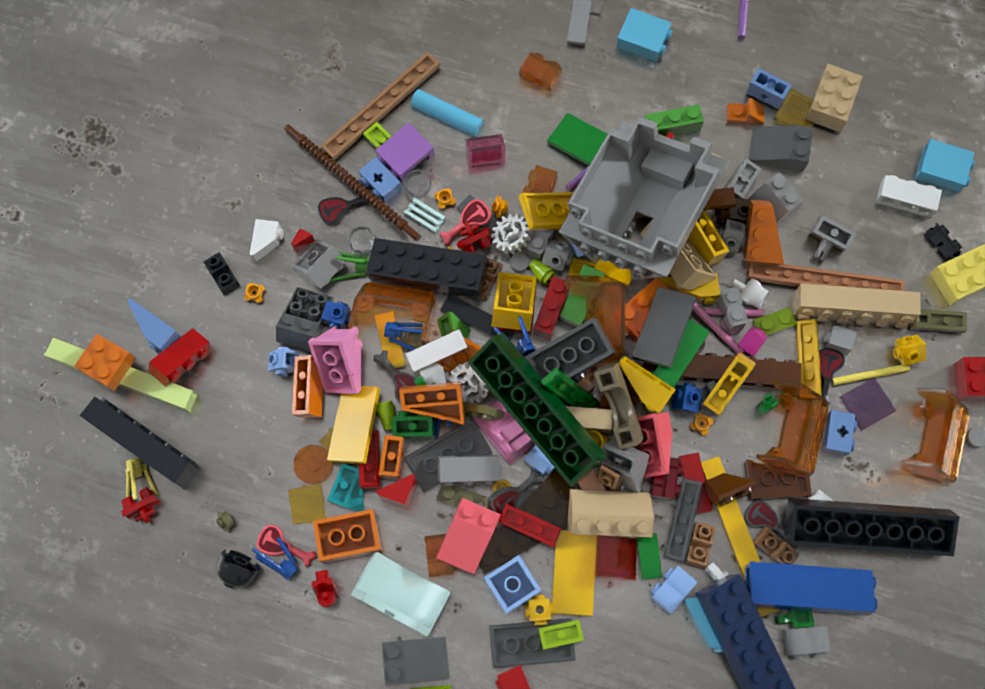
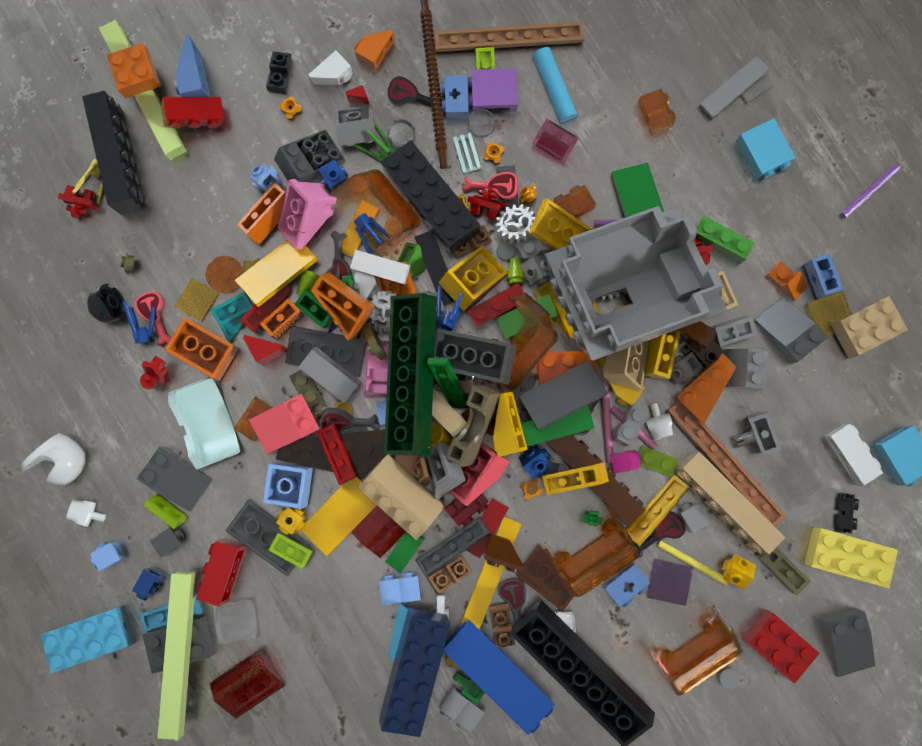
camera: 40 degrees right, 10 degrees up
none -> orange slope [354,30,395,70]

